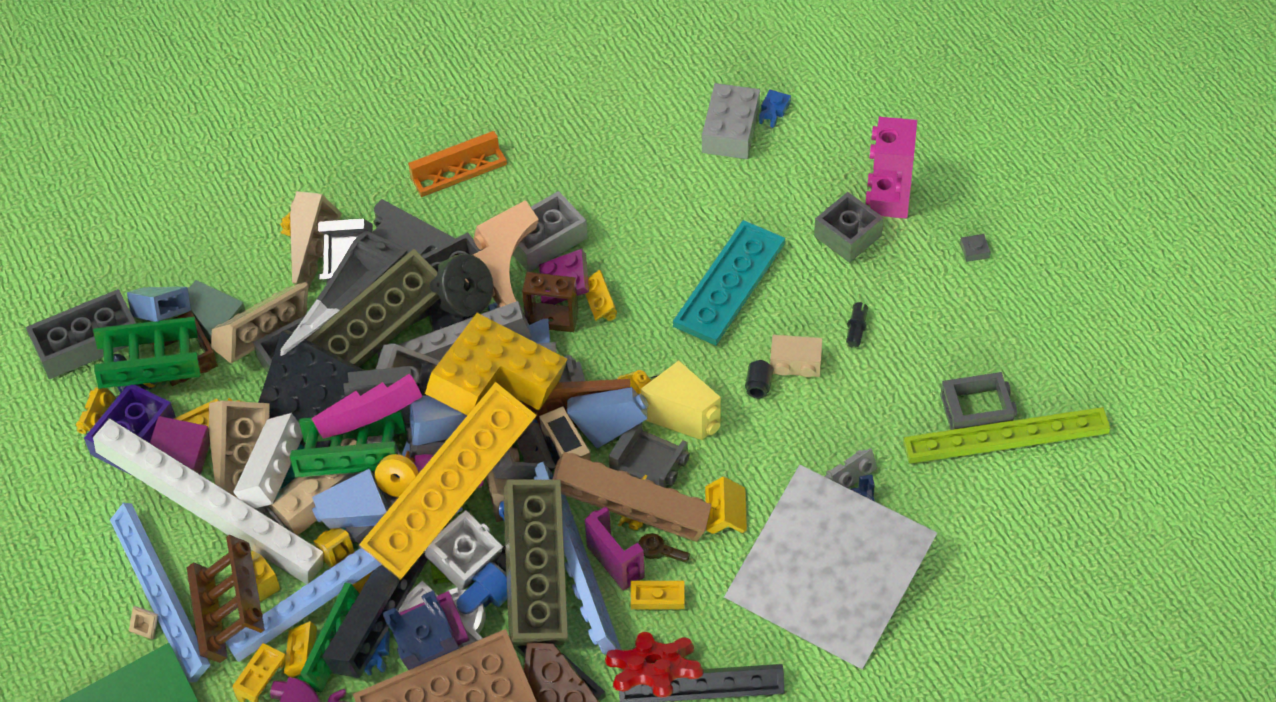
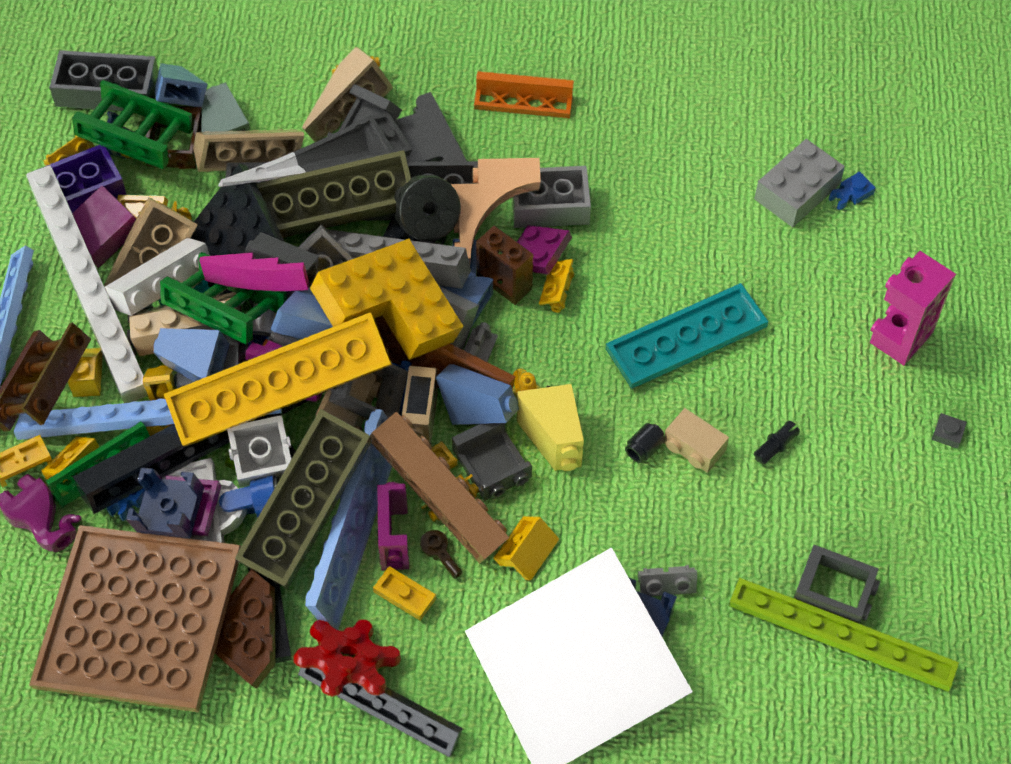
camera: 30 degrees right, 5 degrees up
yellow piece [375,454,419,497] -> none
flat silver brick [814,192,884,263] -> none

